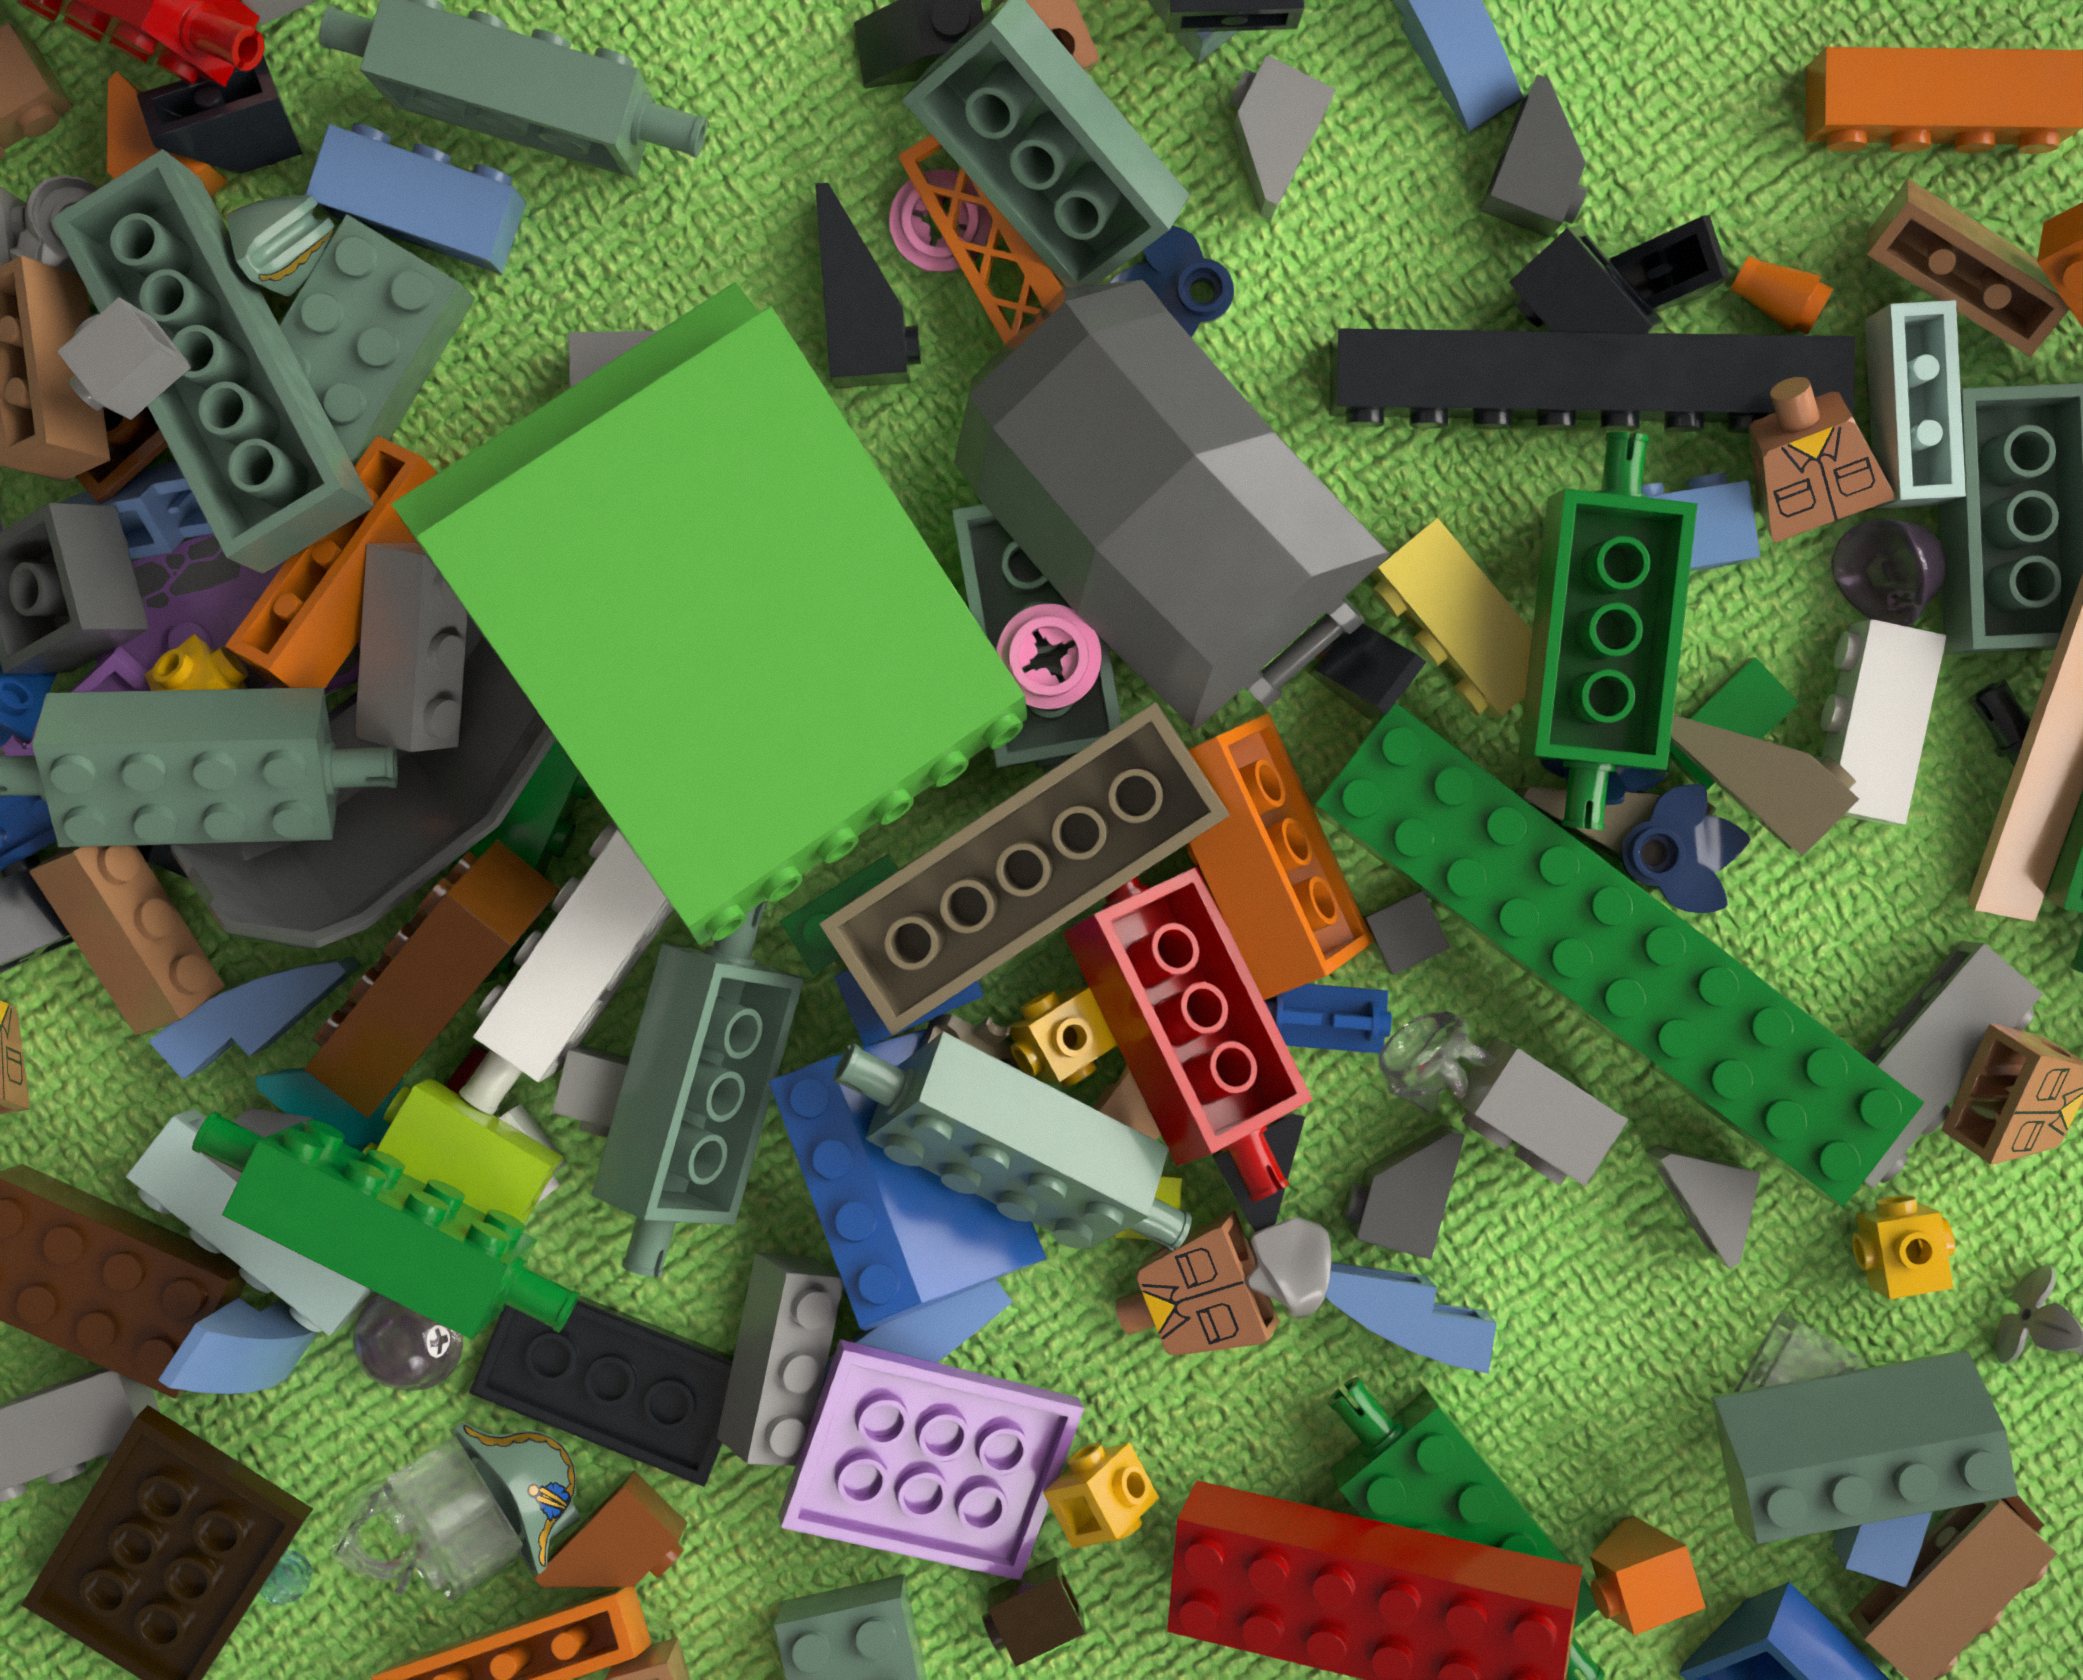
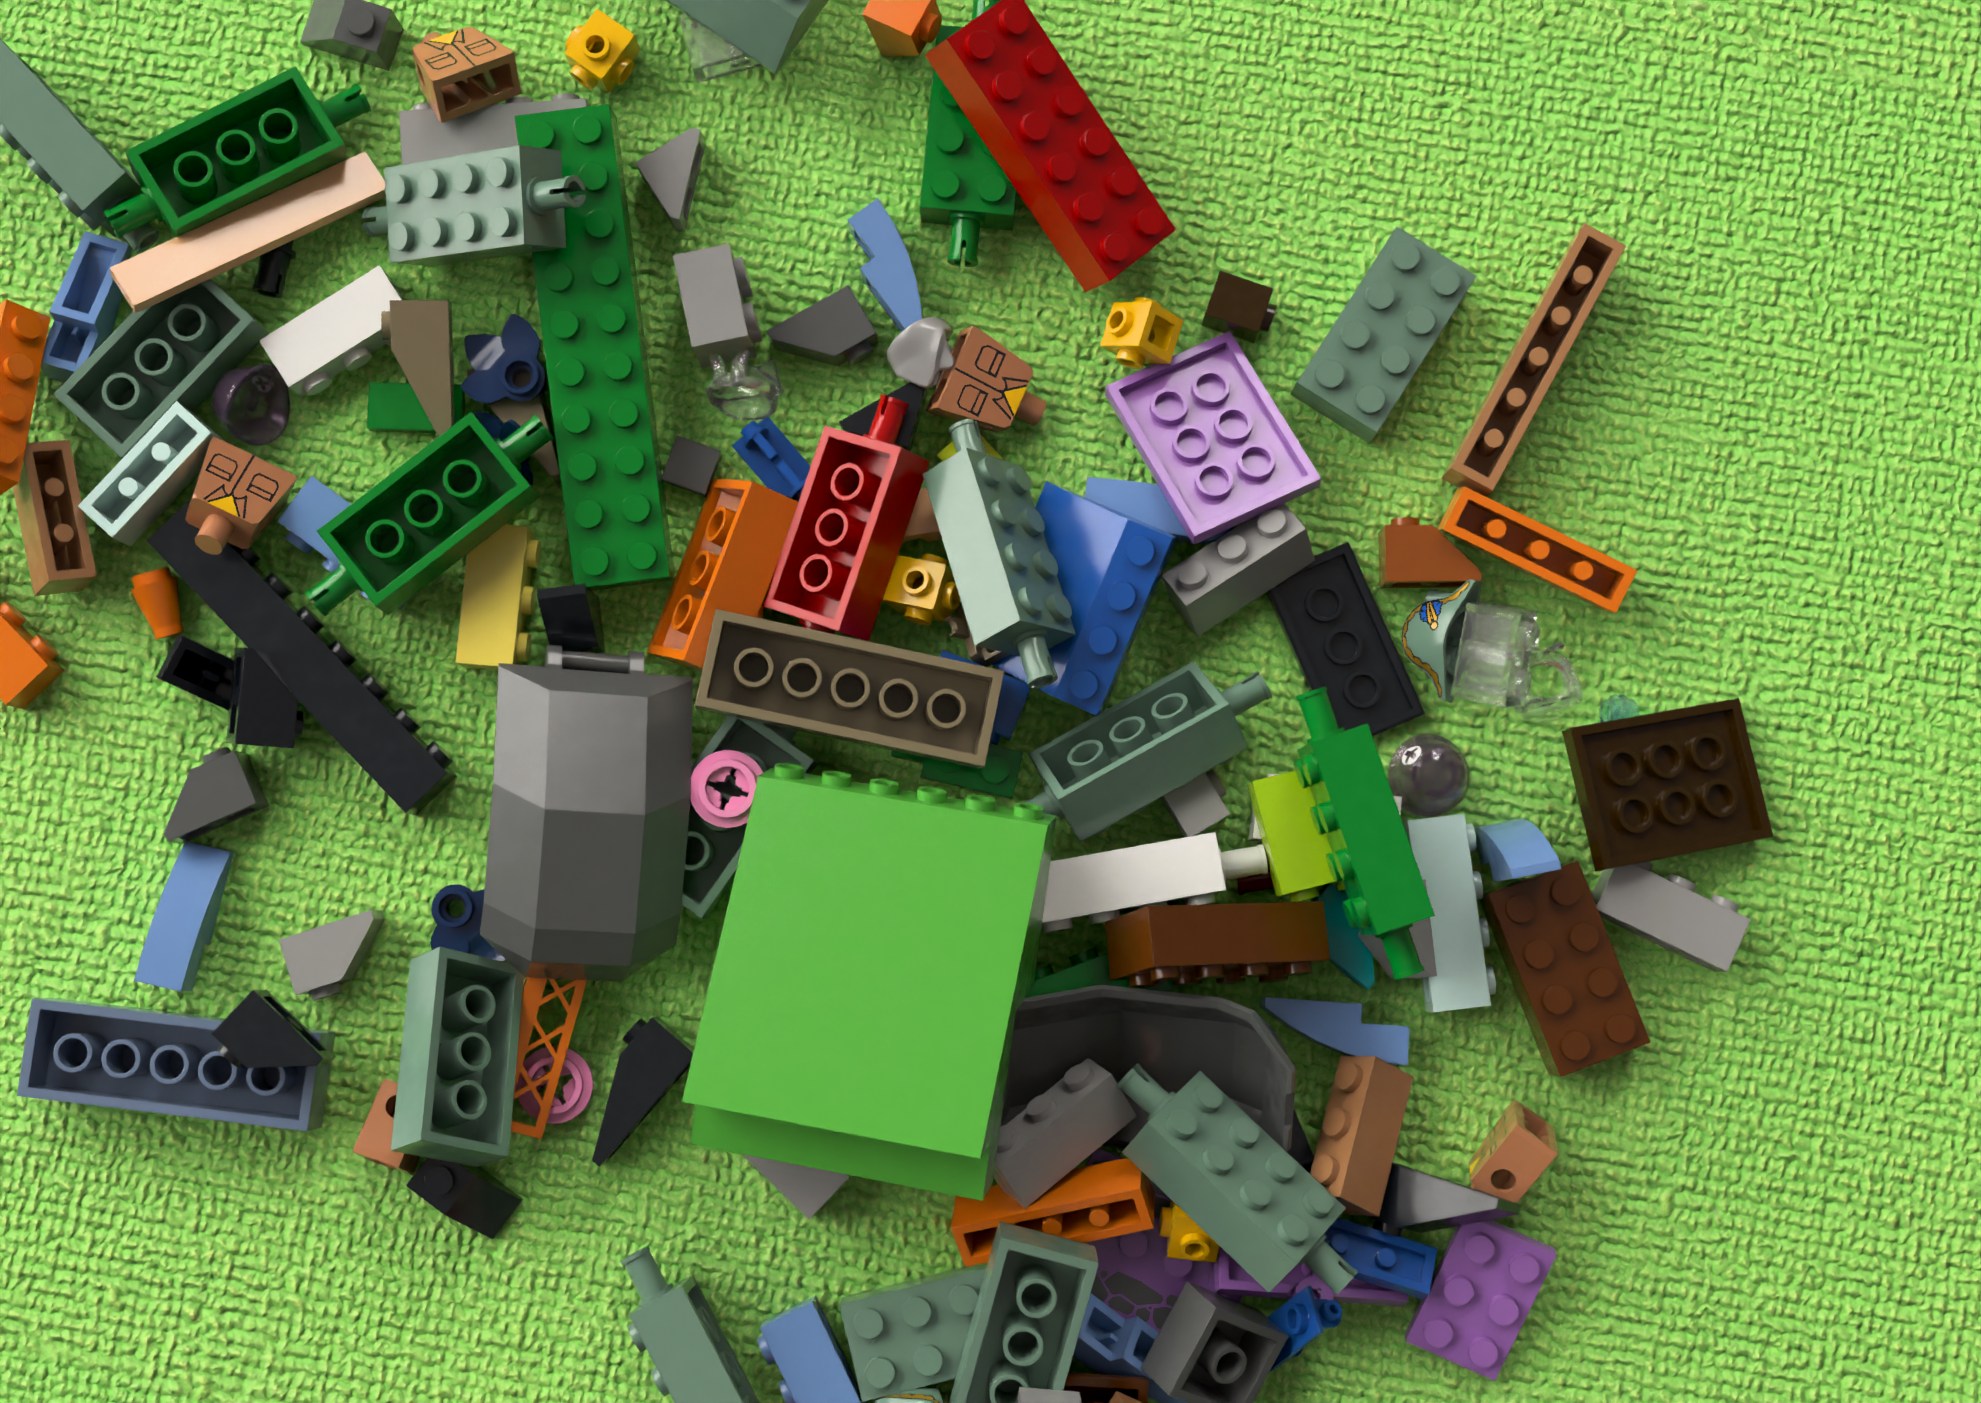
camera: 135 degrees left, 5 degrees down
none -> sand green brick [362,145,586,266]

